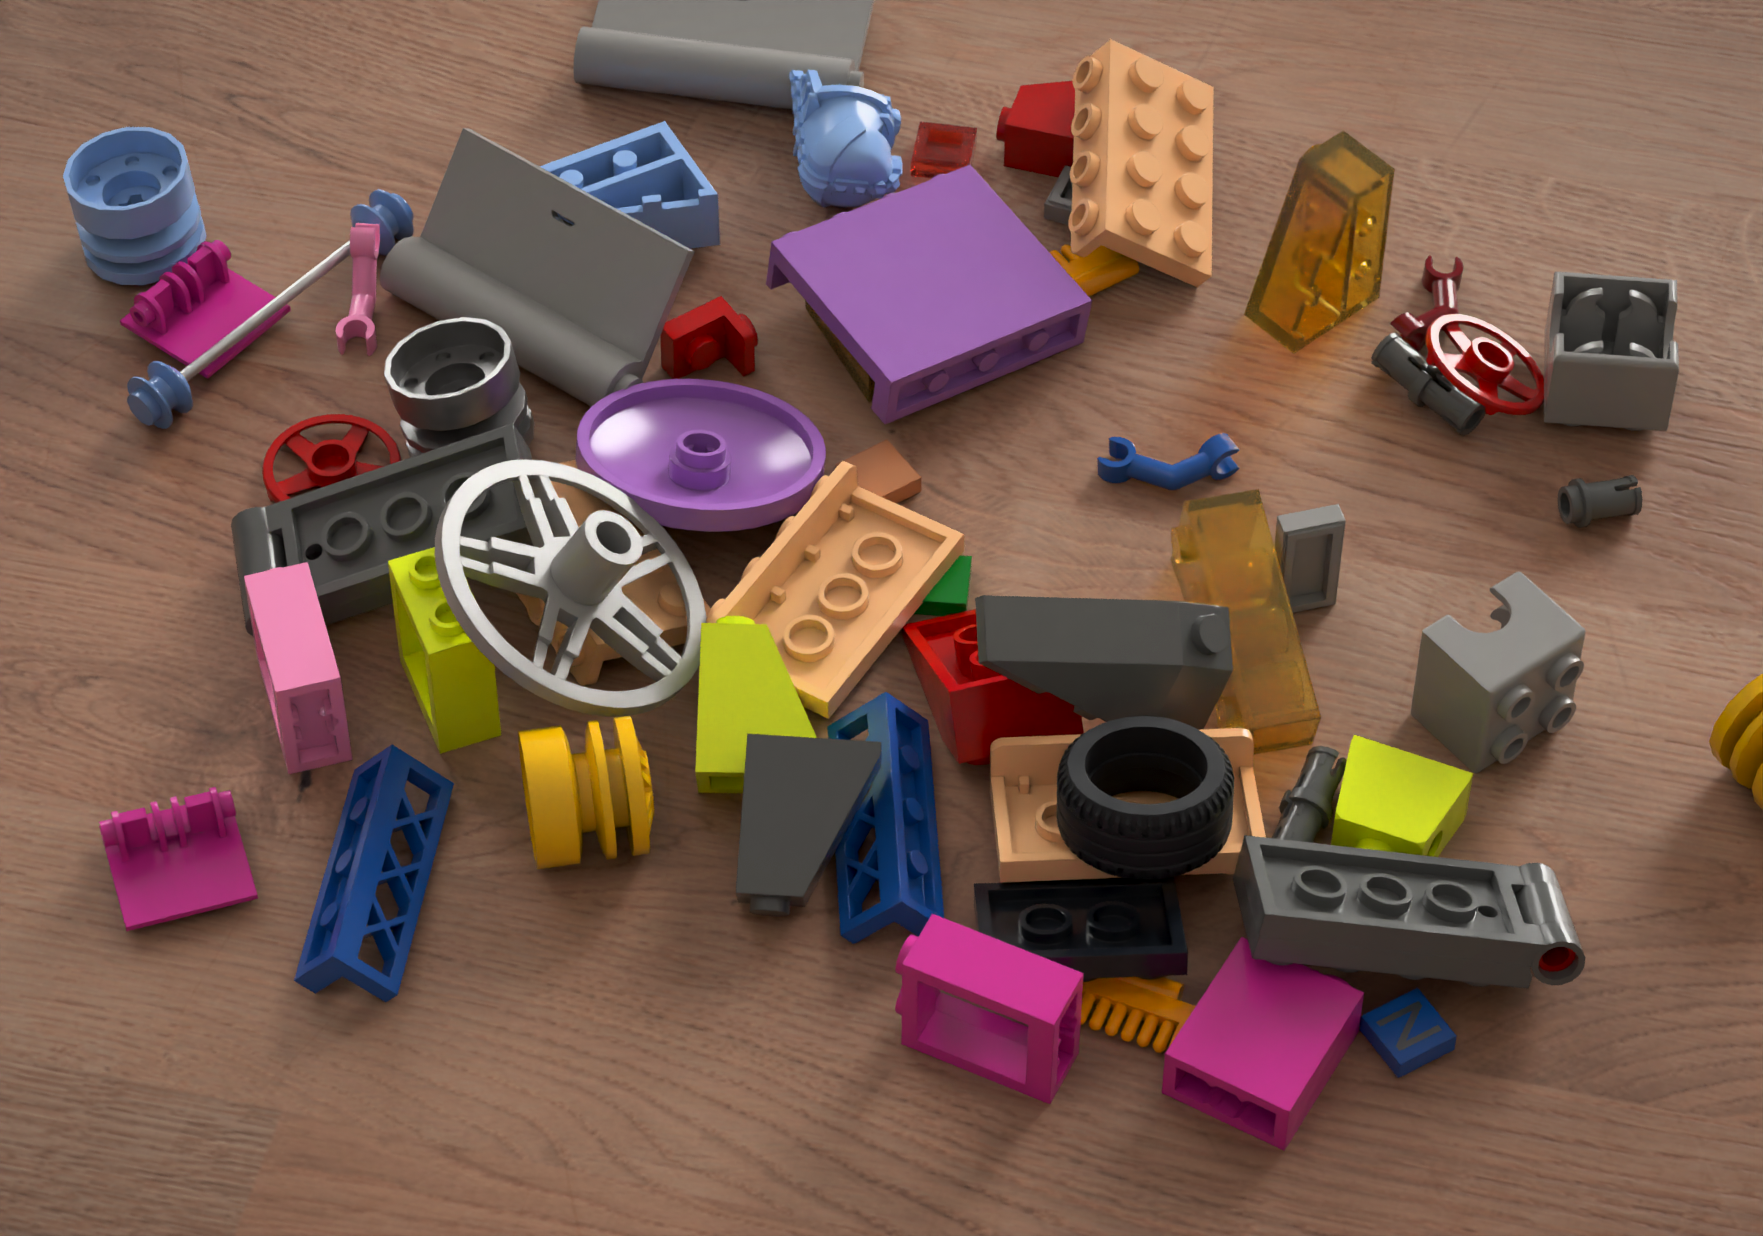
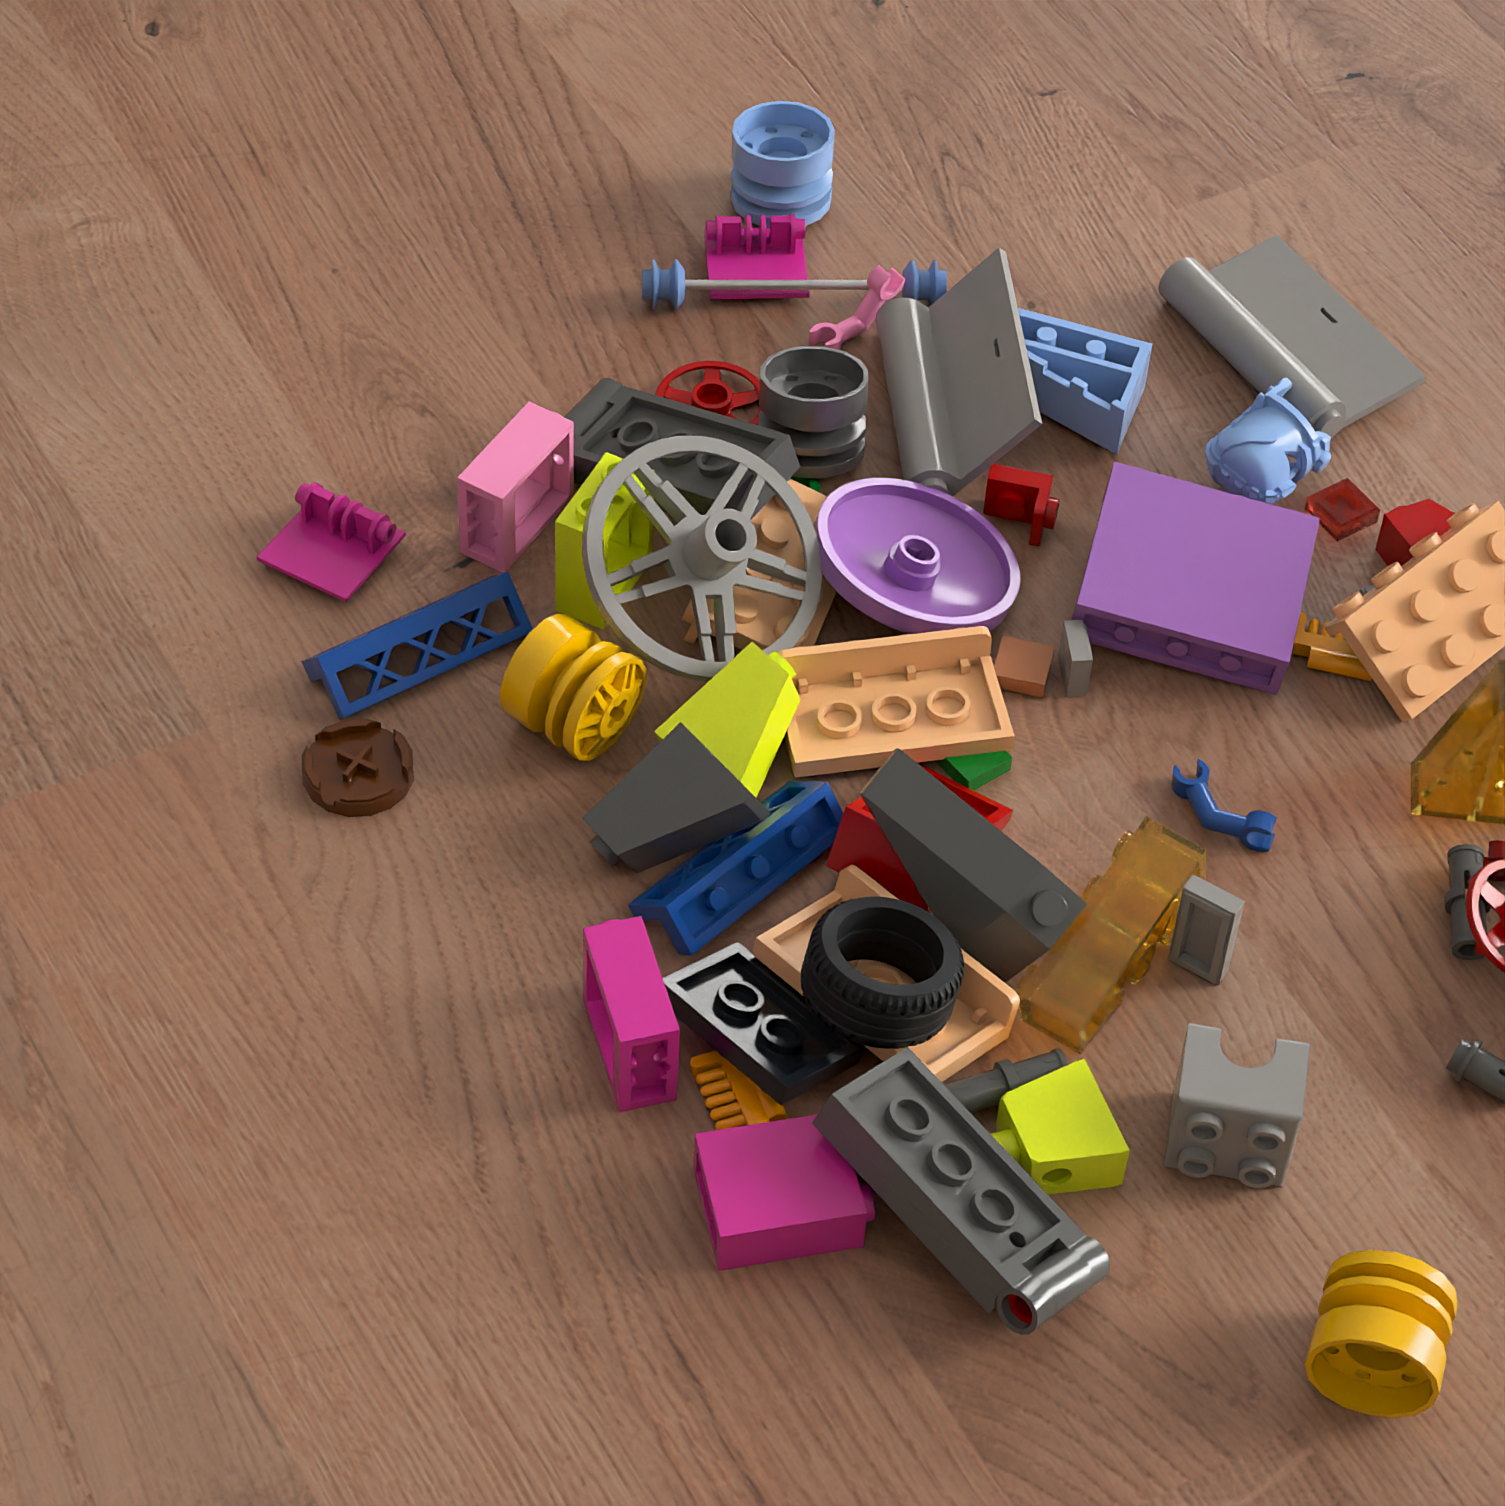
camera: 45 degrees right, 0 degrees up
blue tile [1359,988,1457,1078] -> none
none -> reddish brown tile [302,719,414,817]
none -> light grey tile [1058,620,1093,697]

